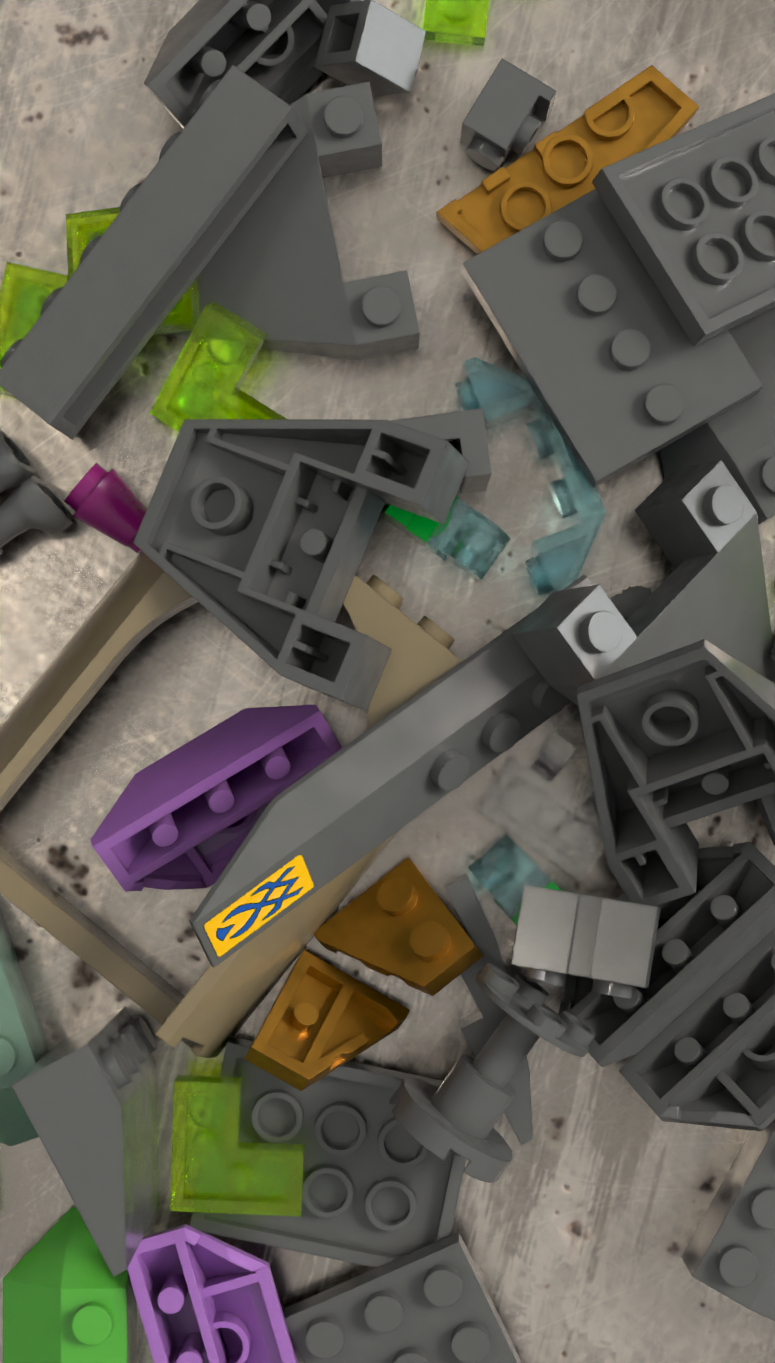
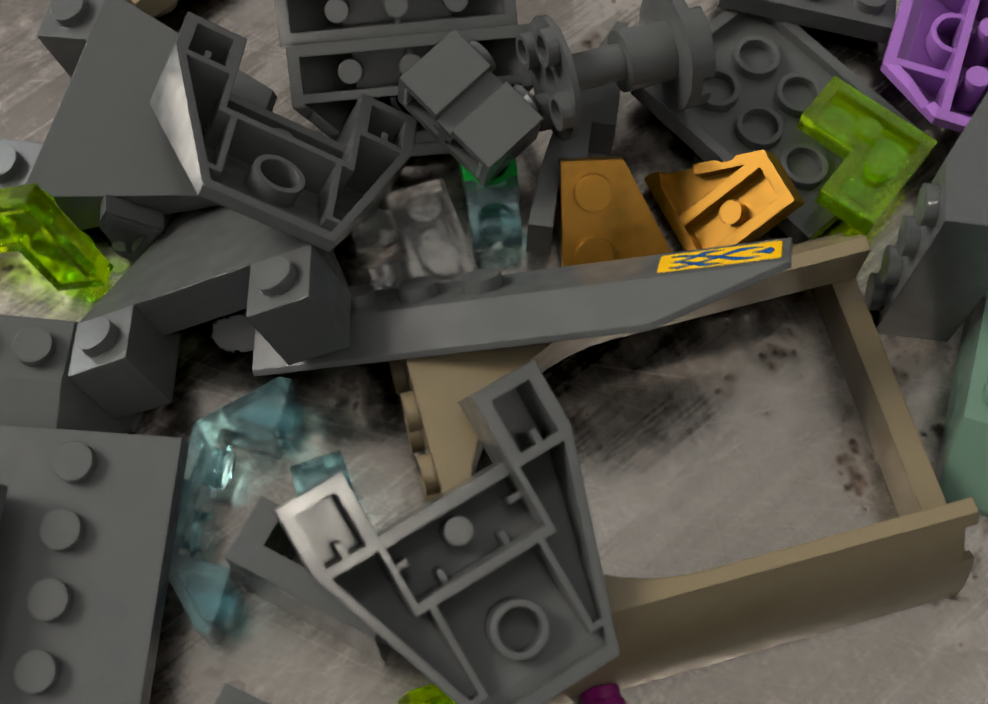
camera: 150 degrees left, 20 degrees down
medium lavender wedge [90,705,343,892] -> none

